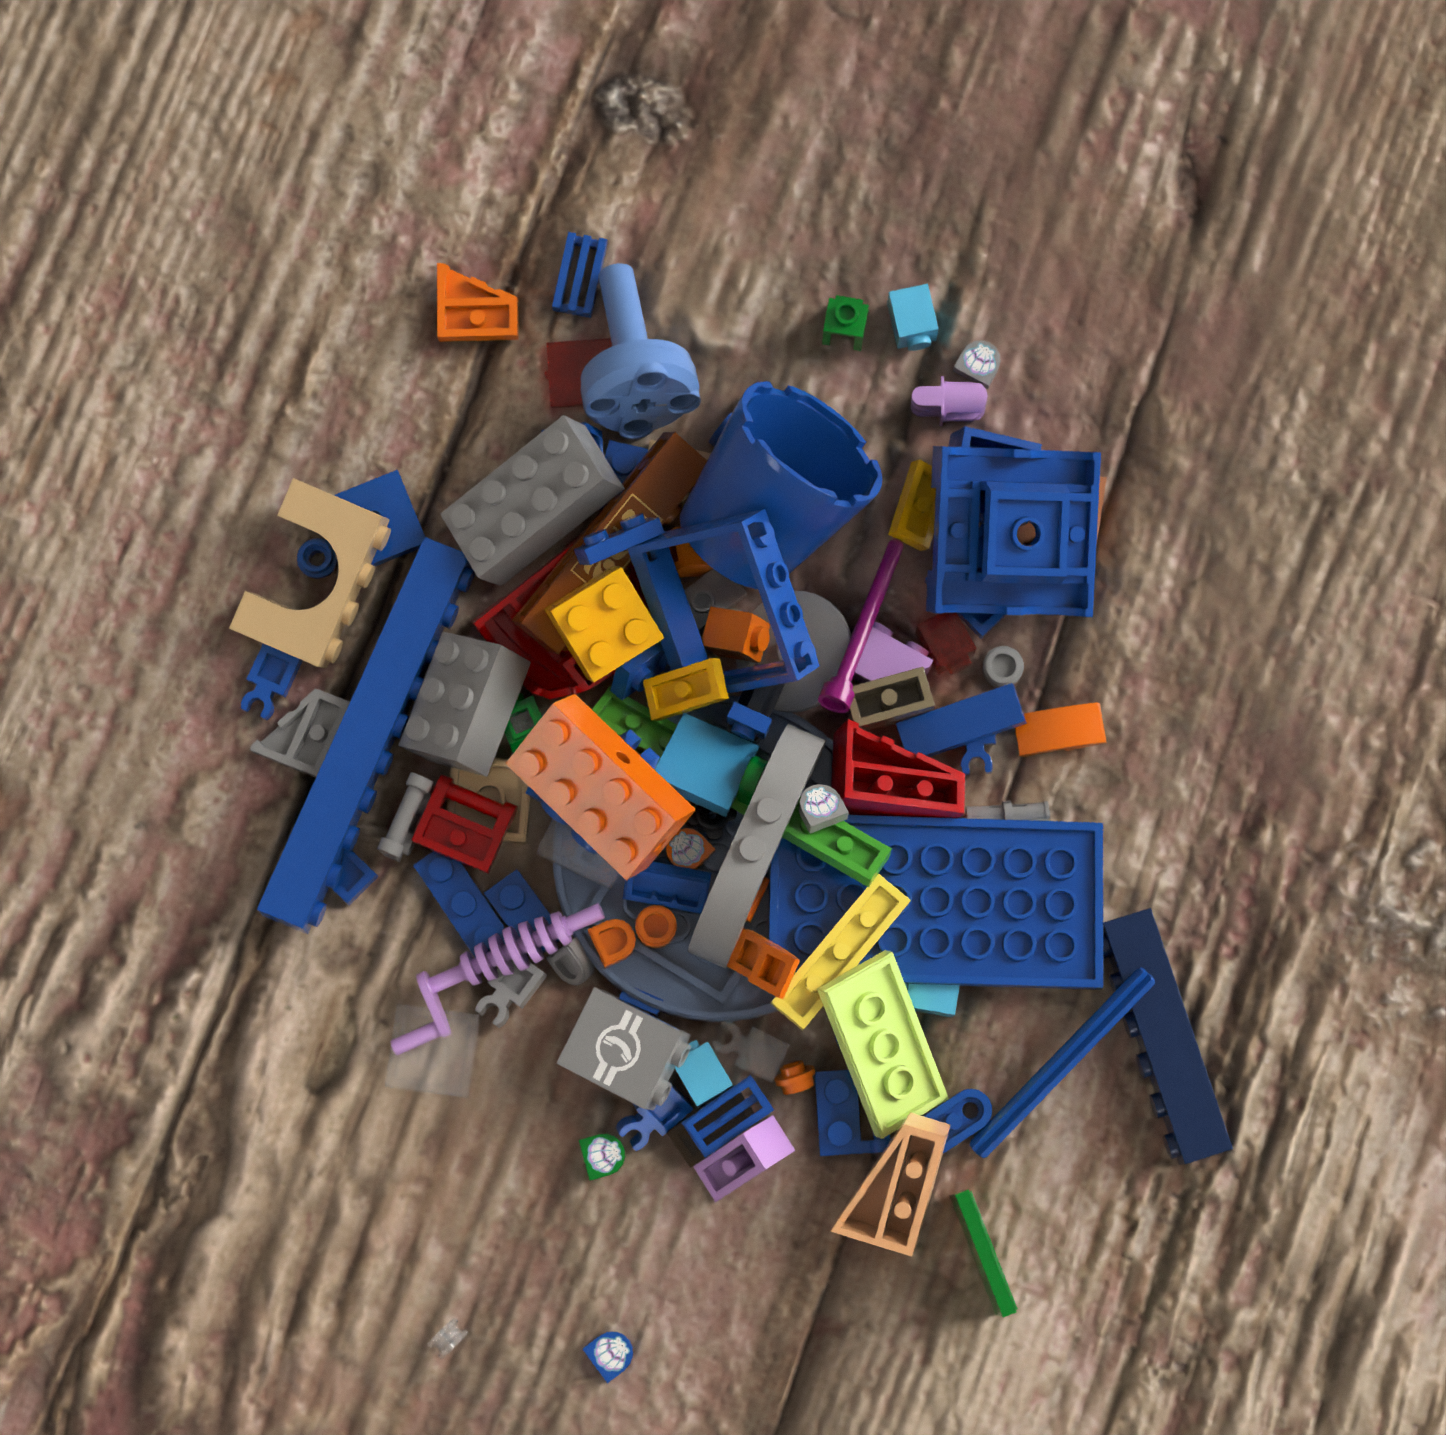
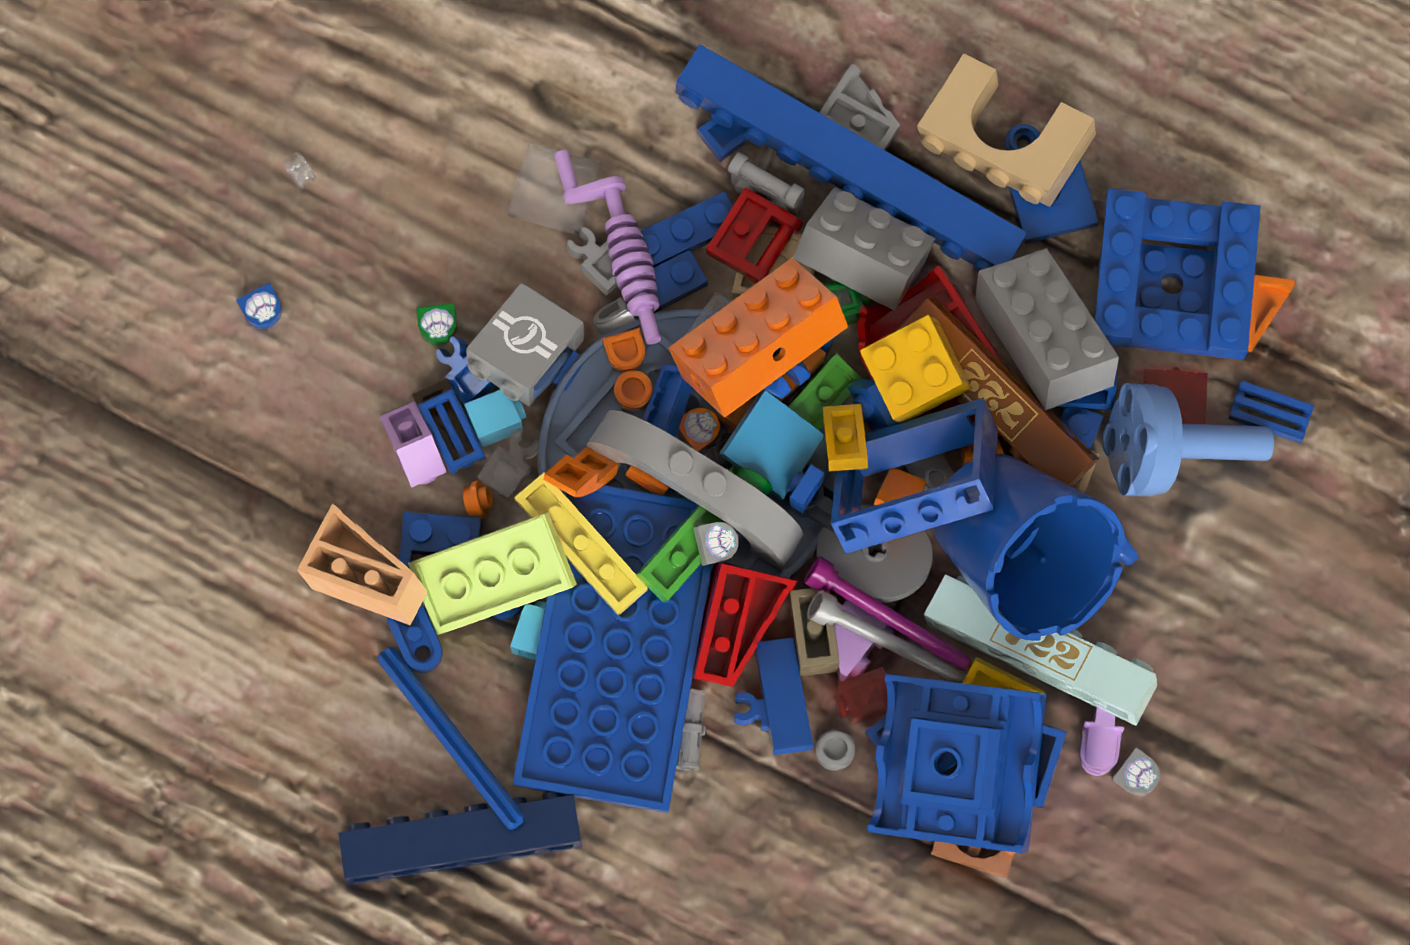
camera: 95 degrees right, 5 degrees down
blue plate [241,643,303,721] -> none
blue plate [574,513,665,565] -> none
green window [822,295,869,351] -> none
medium azure brick [887,284,939,351] -> none
green tile [949,1189,1018,1318] -> none
orange slope [1015,702,1107,757] -> none
none -> light grey piece [807,590,968,683]
none -> light aqua brick [924,574,1157,726]
none -> blue piece [1094,188,1261,360]

